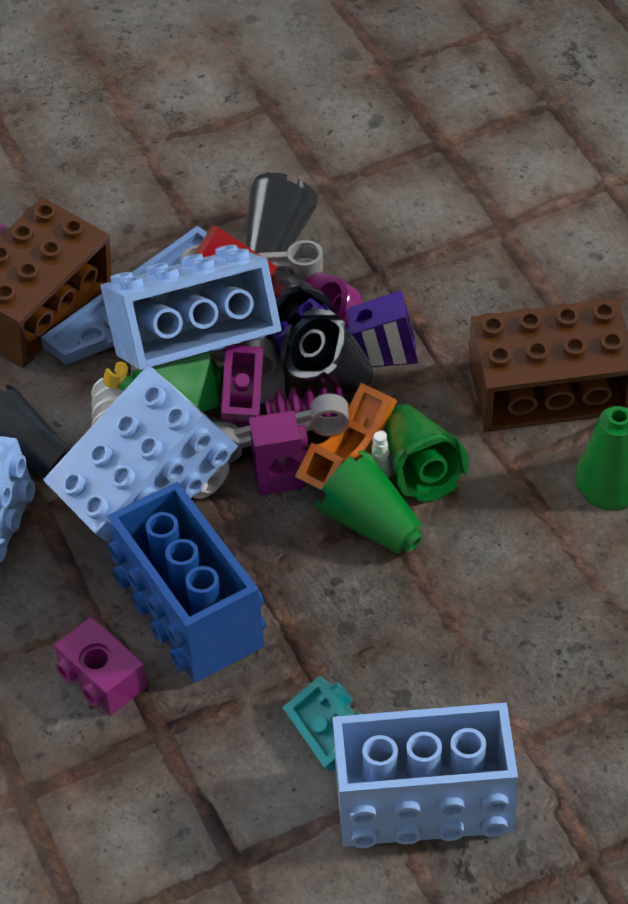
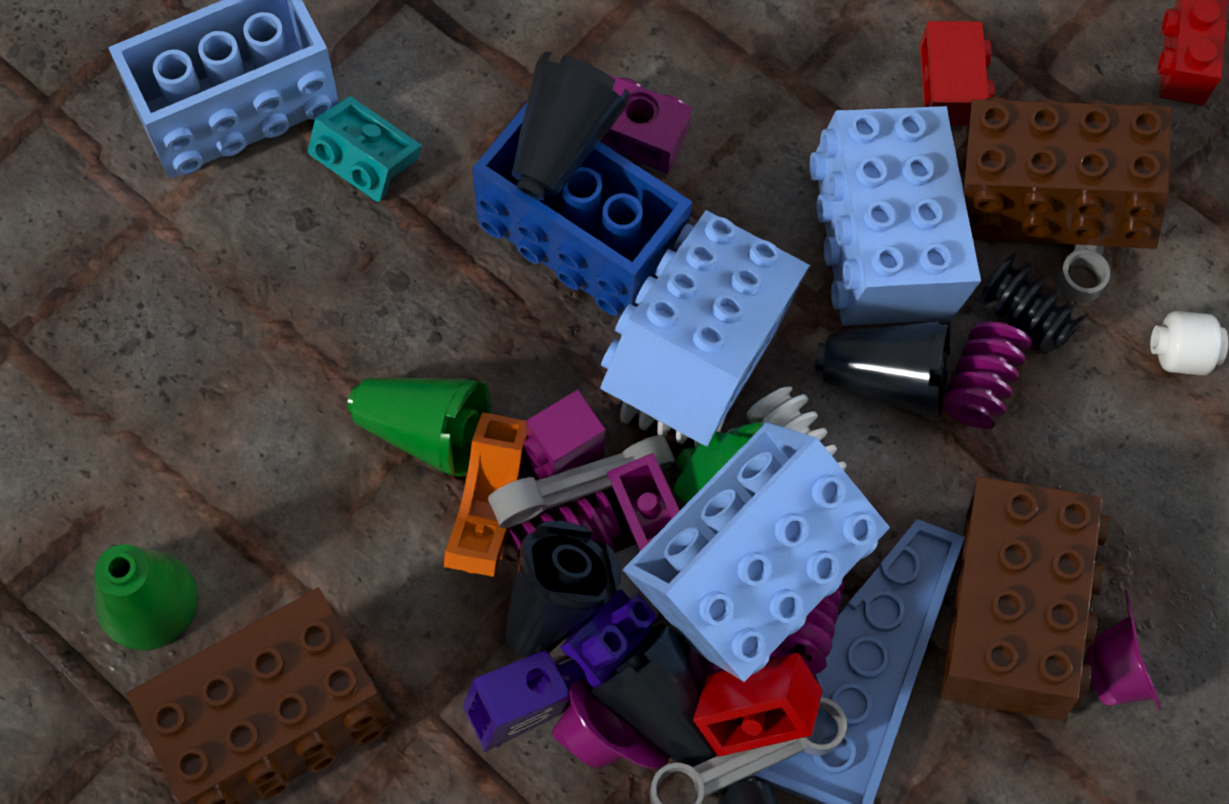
camera: 150 degrees right, 20 degrees up
white animal [371,431,392,478] -> none
green cone [384,404,469,502] -> none
none -> black cone [511,52,630,200]

